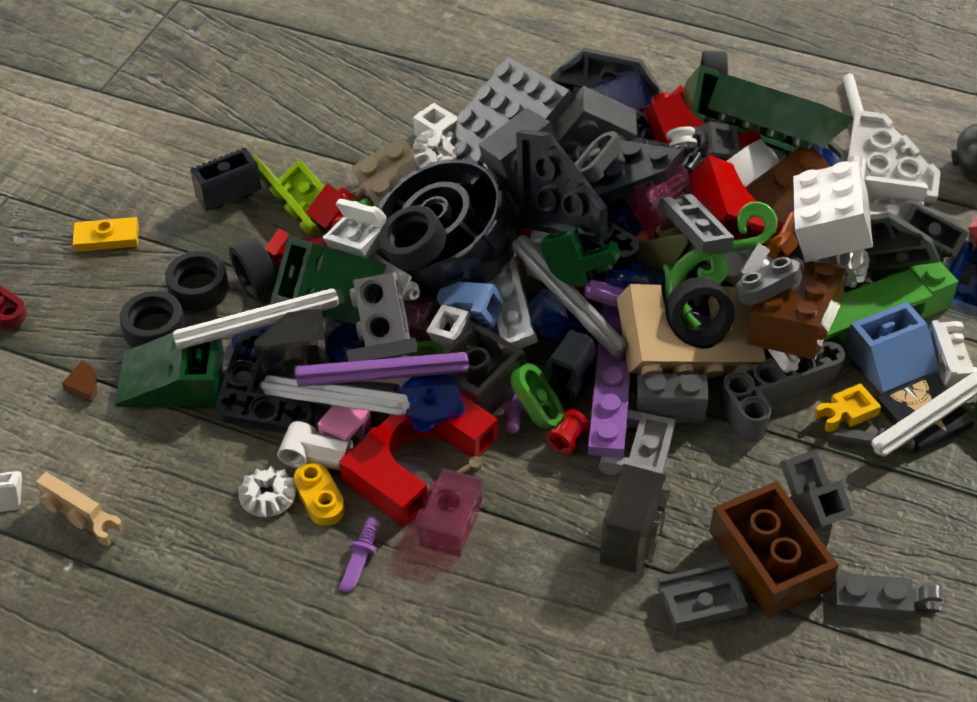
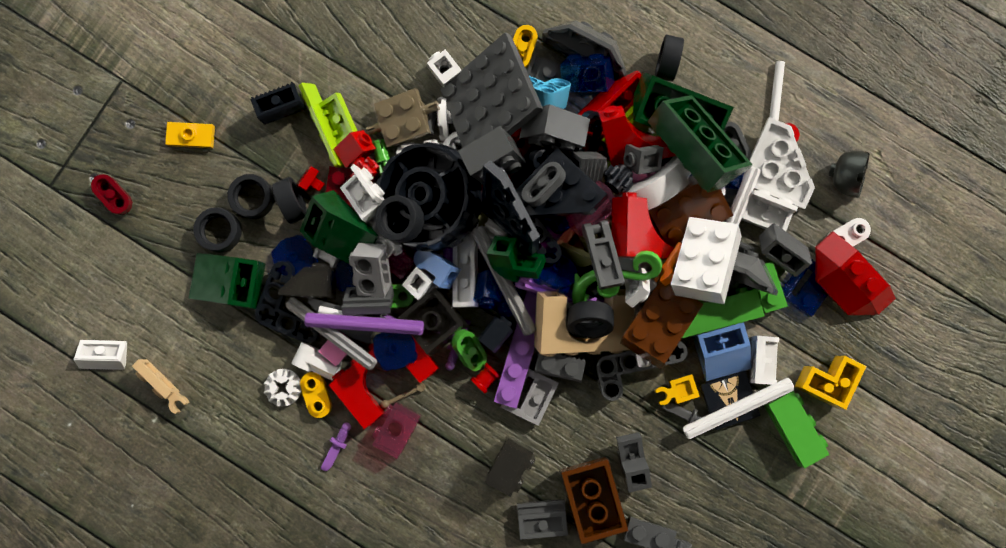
camera: 15 degrees right, 35 degrees up
reddish brown tile [62,360,97,403] -> none
white axle [173,289,339,349] -> none
white gear [413,129,459,169] -> none
white bush [667,126,697,150] -> none
dark grey plate [736,257,803,305] -> none

